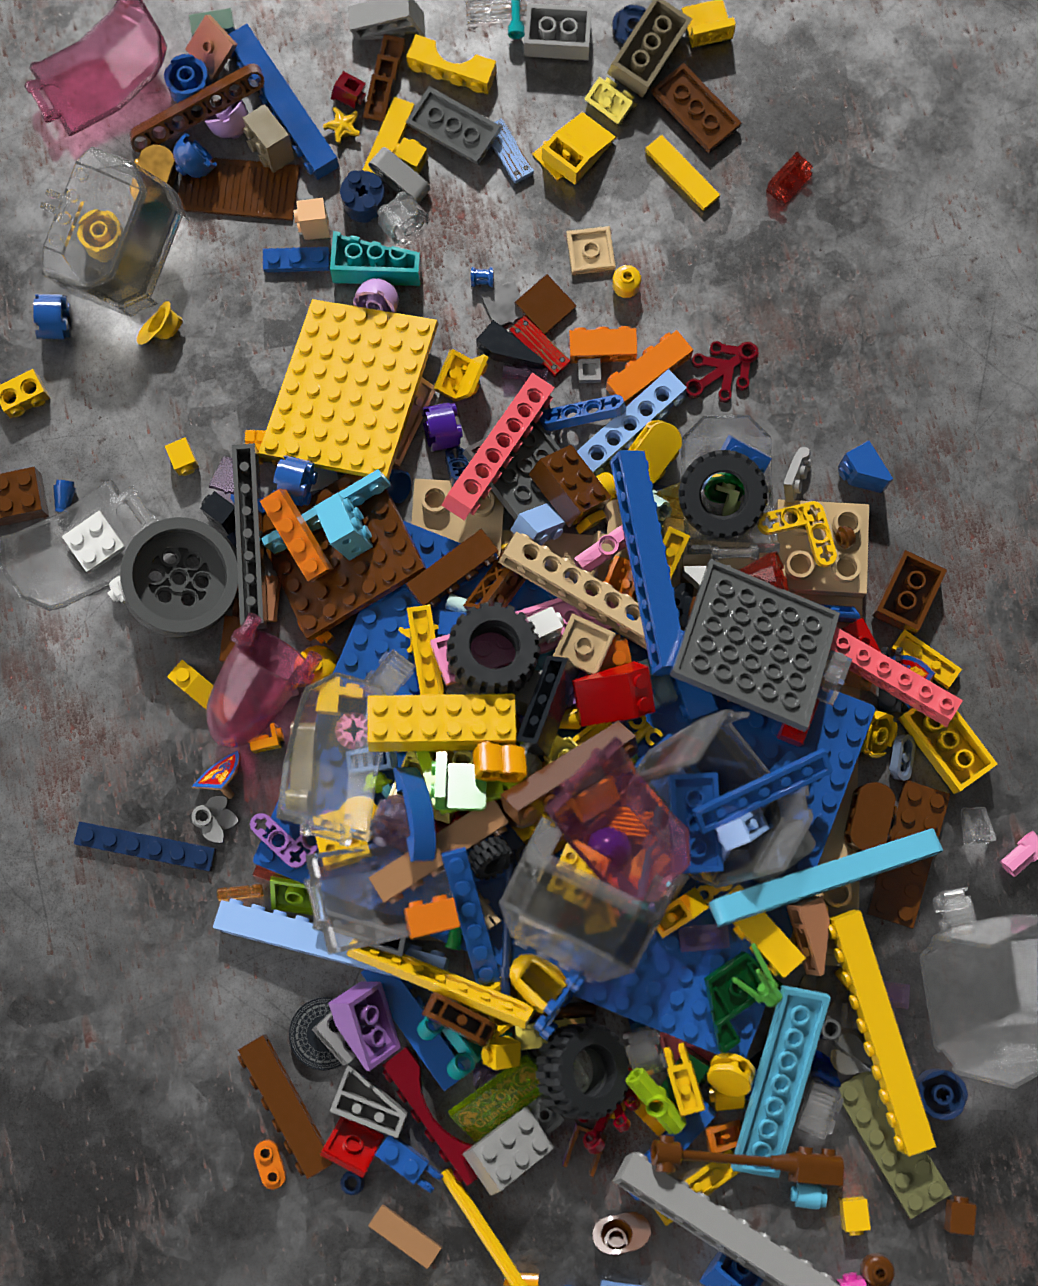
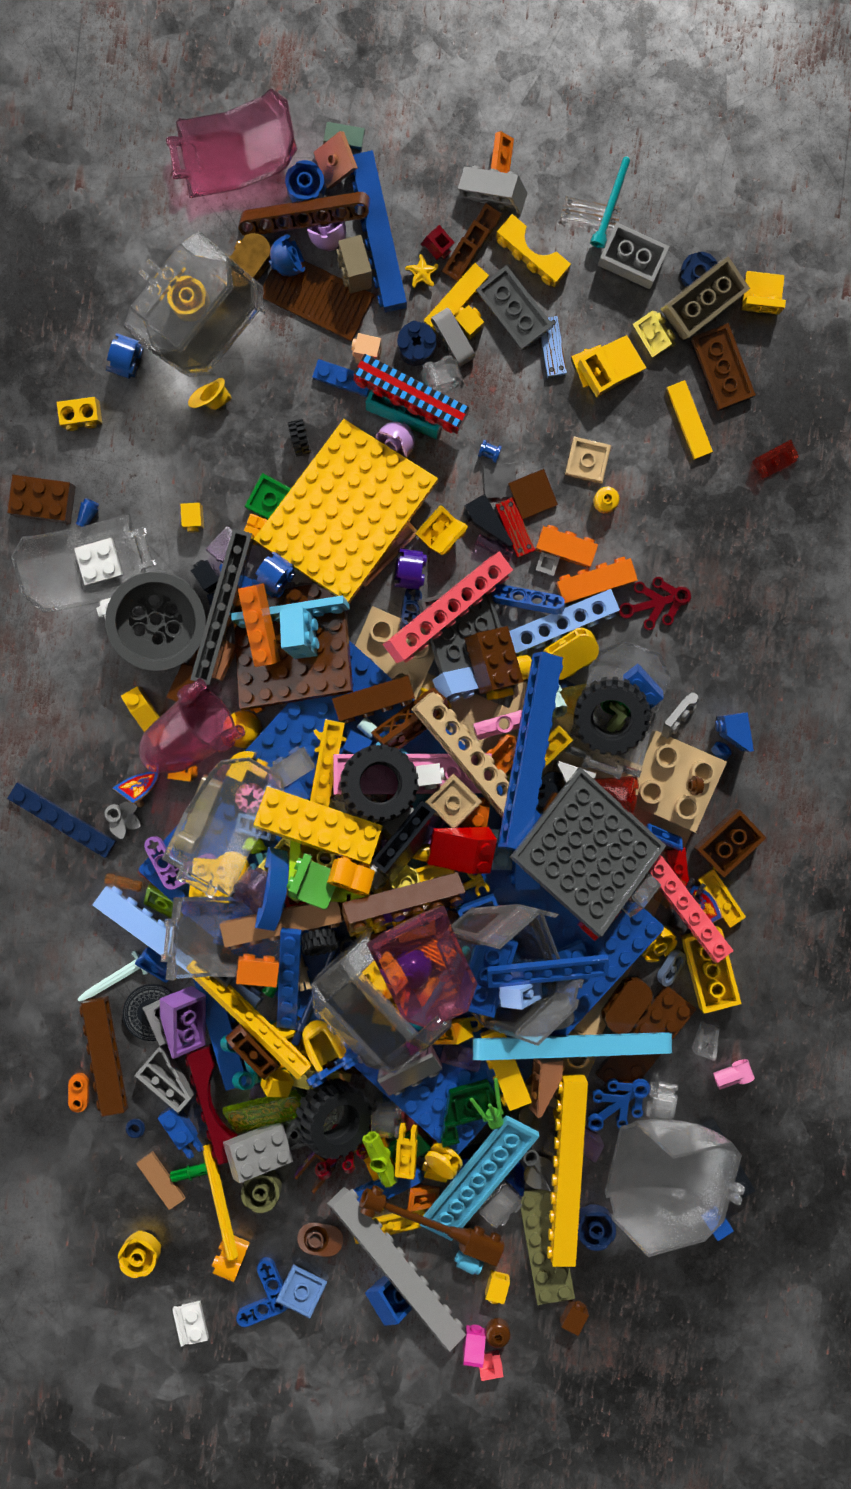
camera: 20 degrees right, 10 degrees up
red plate [320,1116,385,1178] -> none
blue hair [387,468,412,503] -> none
yellow beam [757,501,837,568] -> none
none -> light aqua sword [78,951,148,1001]
none -> blue slope [135,946,178,983]
none -> green axle [170,1163,208,1182]
none -> olive brick [241,1170,282,1213]
none -> green plate [244,473,291,520]
none -> black tyre [288,419,312,457]
none -> brick [354,354,469,434]
none -> light grey slope [377,1044,442,1096]
none -> blue plant [588,1078,650,1131]
none -> blue tile [711,742,732,760]

